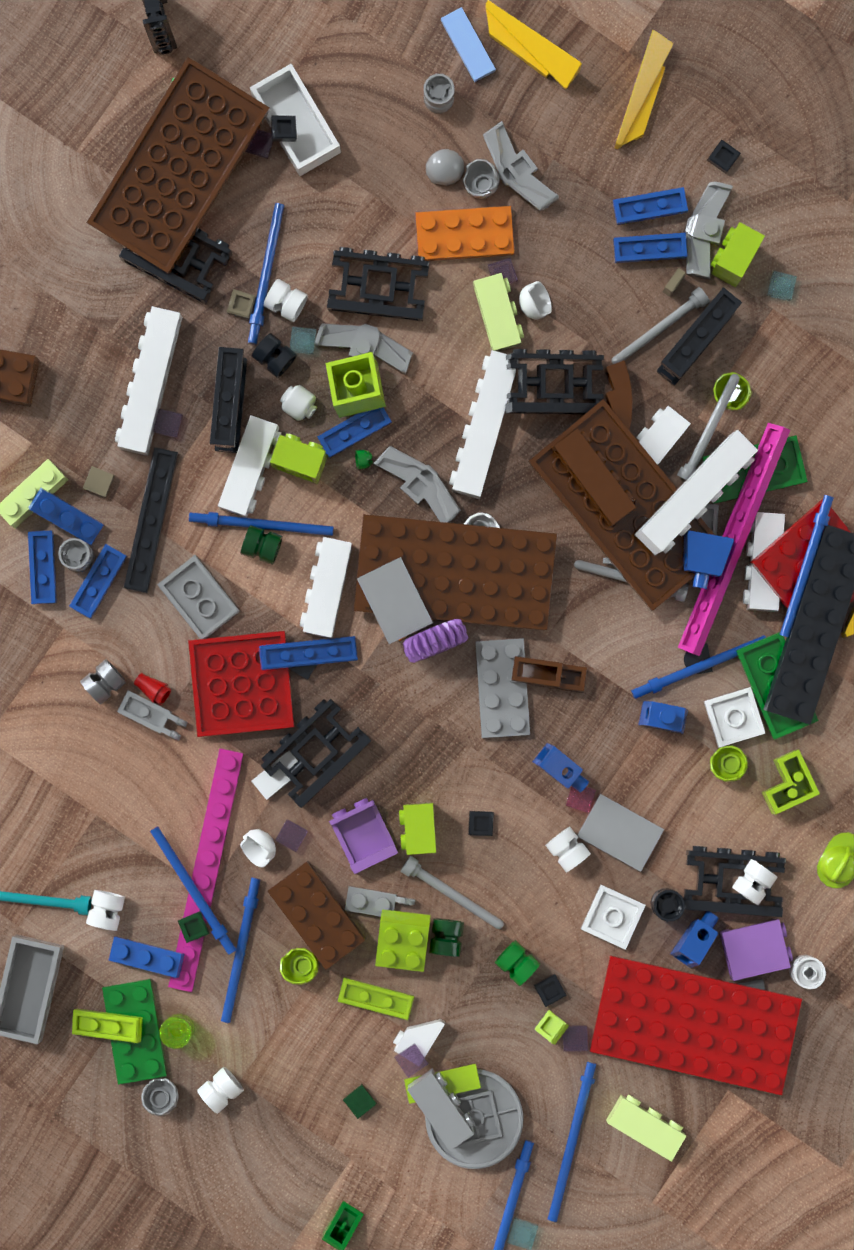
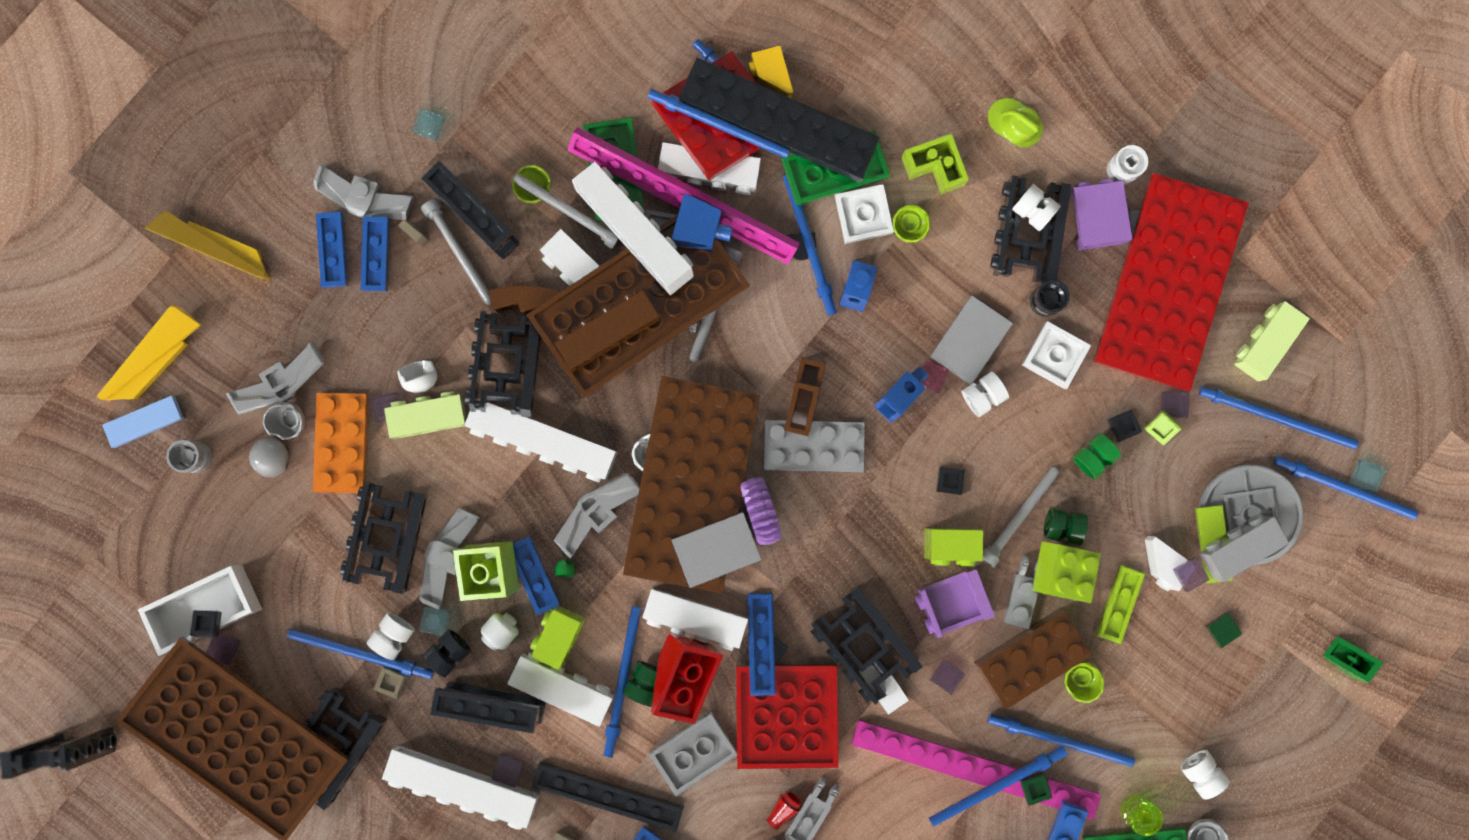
camera: 85 degrees left, 0 degrees up
white hair [240,829,276,868] -> none
blue torso [670,911,719,968] -> none
black tile [707,140,741,174] -> none
lime brick [710,222,765,287] -> none
none -> red slope [651,633,724,724]

